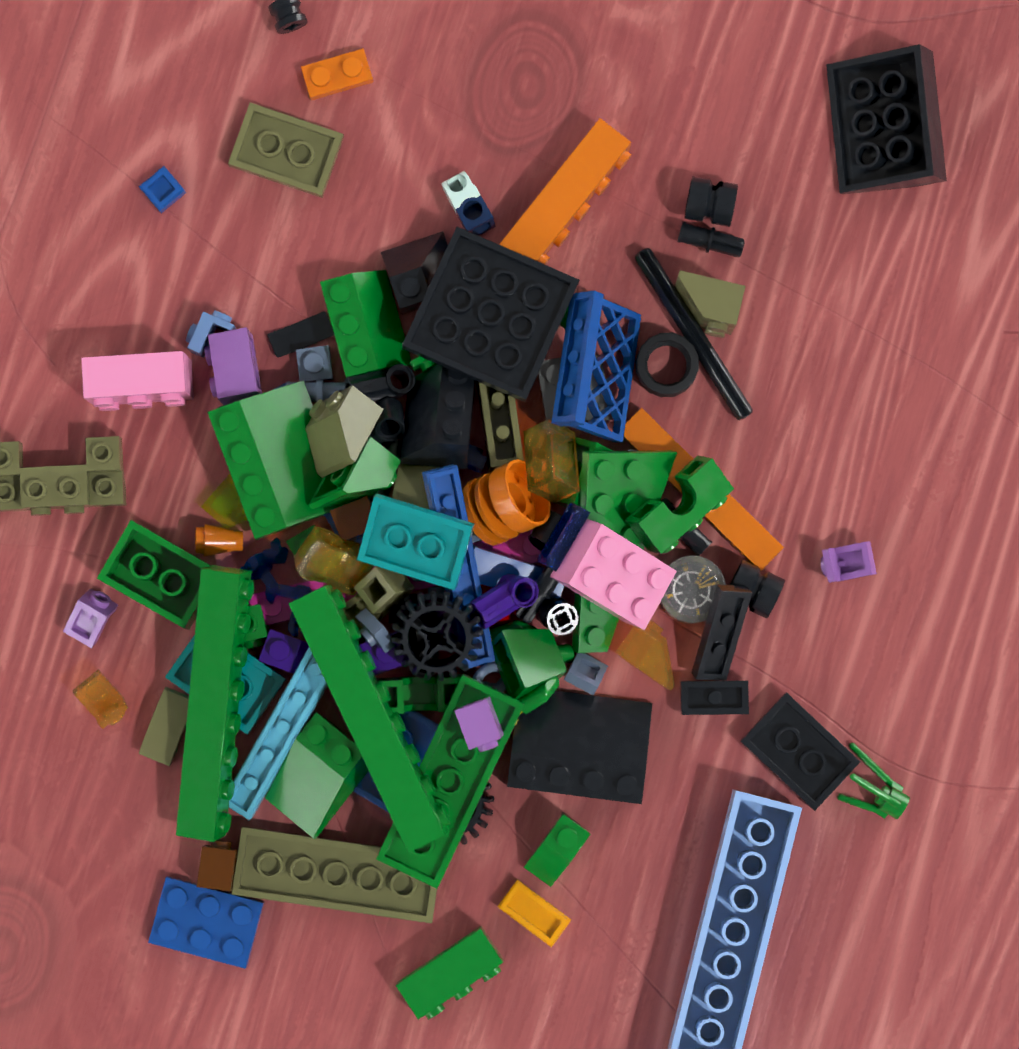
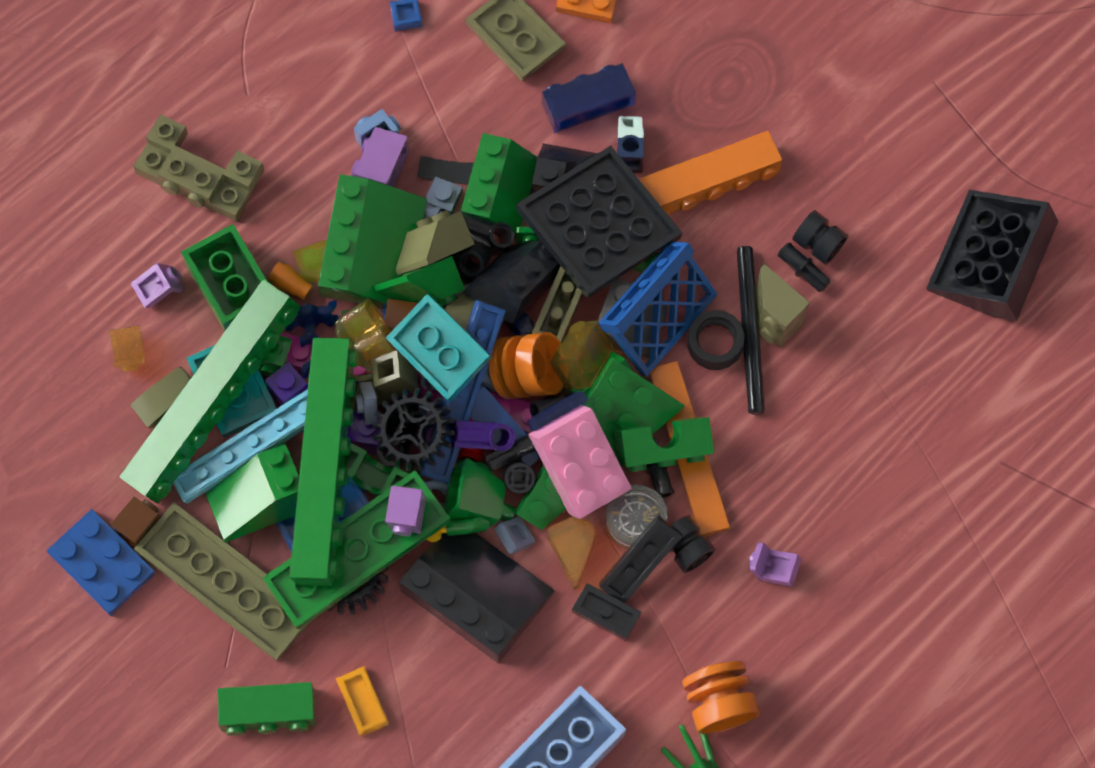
camera: 25 degrees right, 15 degrees down
bright pink brick [81,351,194,411] -> none
green slope [524,813,591,887] -> none
black plate [740,692,861,811] -> none
none -> clear blue brick [542,63,636,133]
none -> orange wheel [682,661,761,734]

